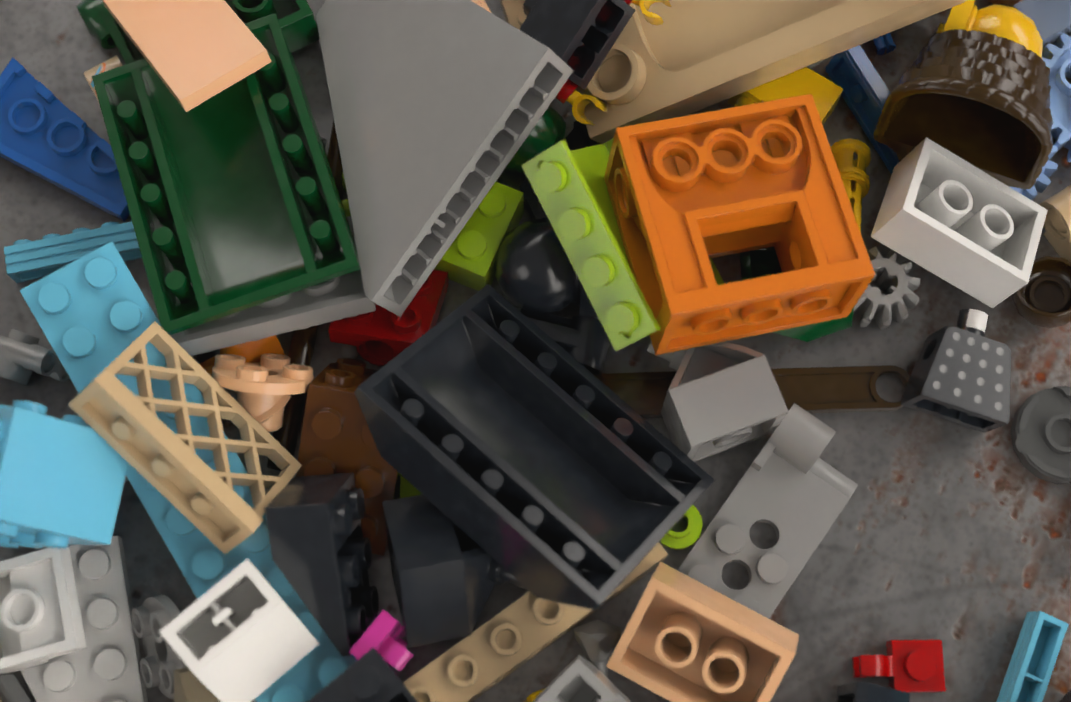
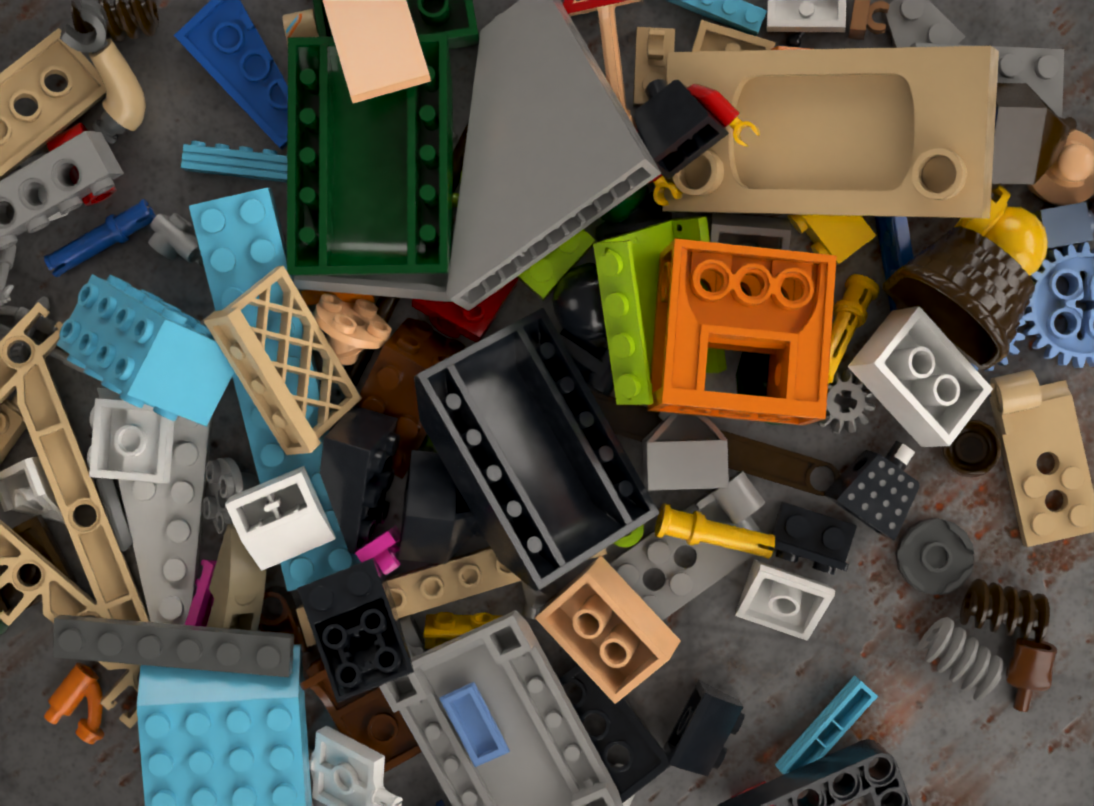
camera: 15 degrees right, 15 degrees up
red plate [852,640,946,693] -> none
none -> yellow pin [655,503,775,559]
none -> white slope [735,559,835,641]
none -> black bracket [771,501,857,575]

